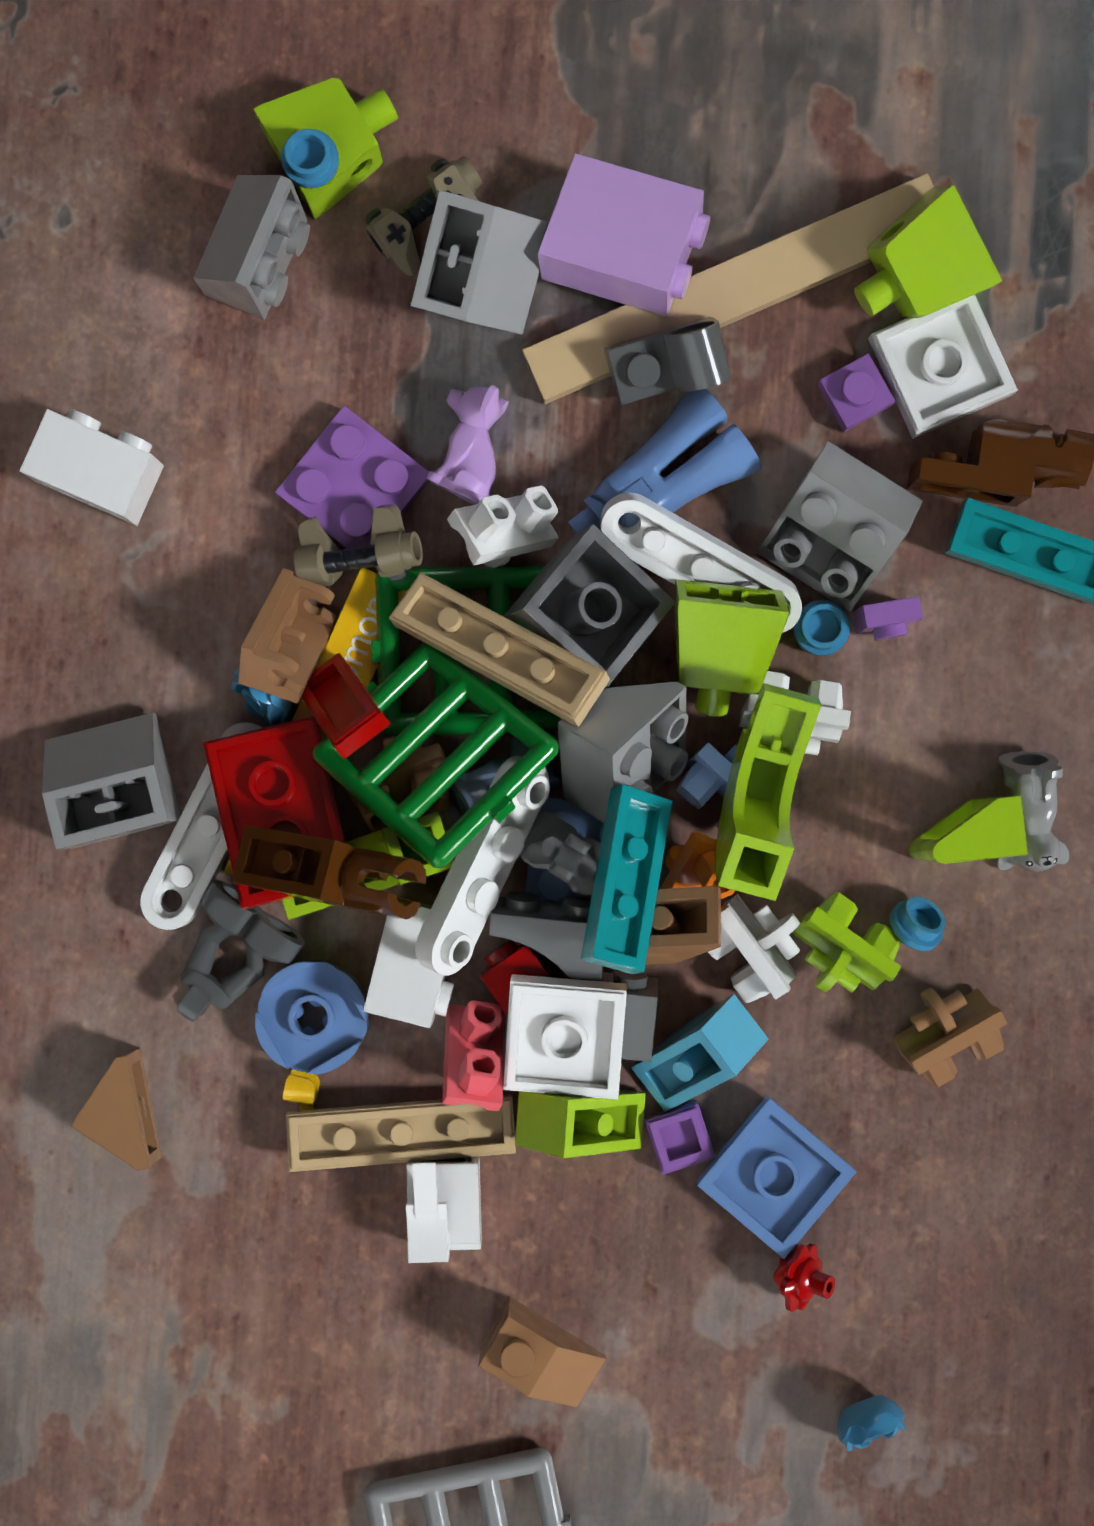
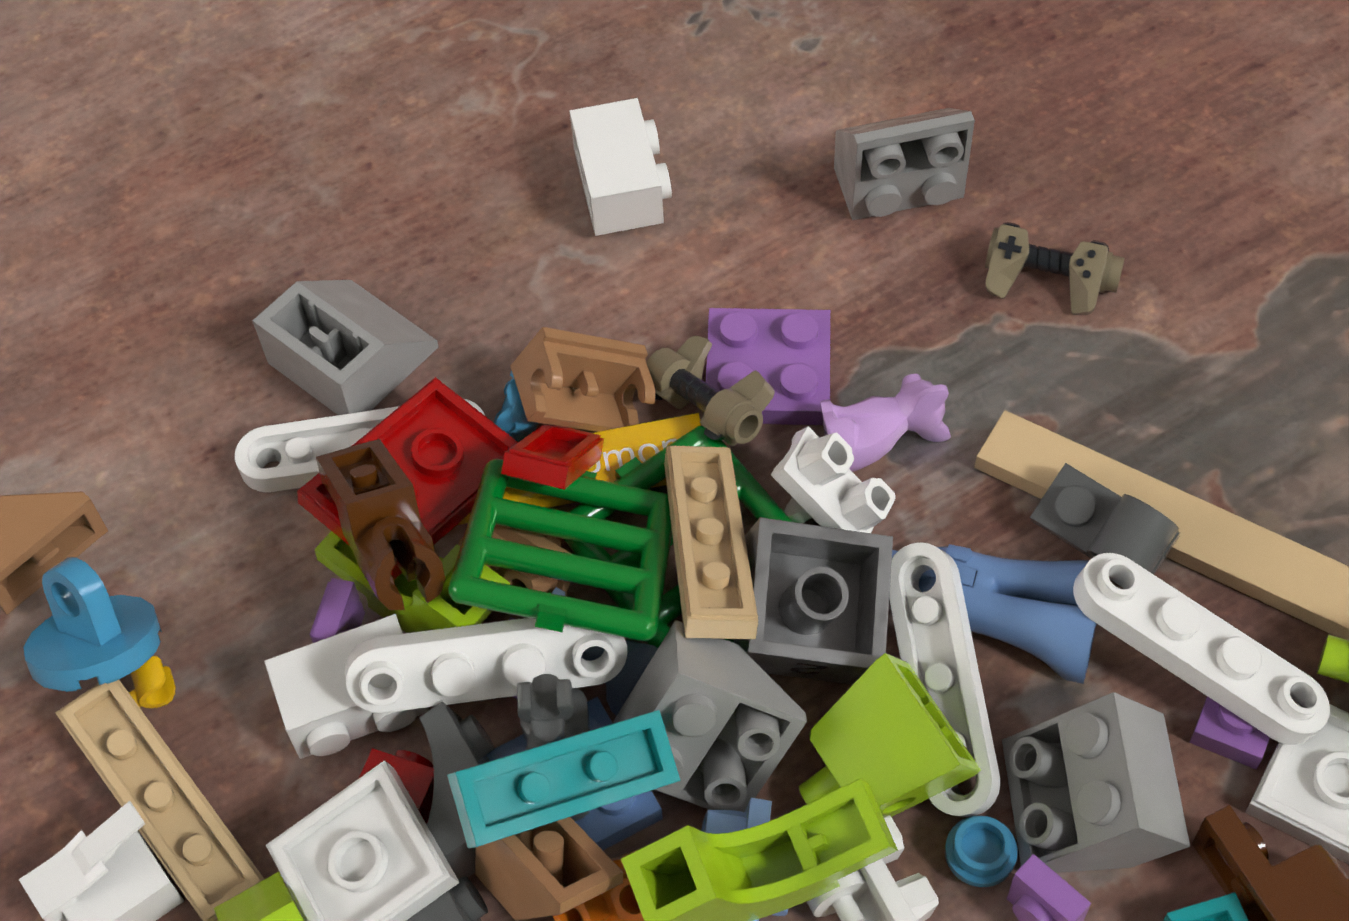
camera: 55 degrees right, 30 degrees down
dark grey piece [177,880,305,1021] -> none
lime torso [254,78,398,219] -> none
medium blue plate [255,960,369,1074] -> none
dark azure plate [281,129,339,189] -> none
light grey slope [411,190,549,334] -> none
coral hips [442,1000,504,1111] -> none
lavender brick [538,153,710,317] -> none
none -> dark azure tile [23,557,162,692]
none -> medium lavender tile [310,578,365,643]
none -> white plate [1073,553,1330,745]

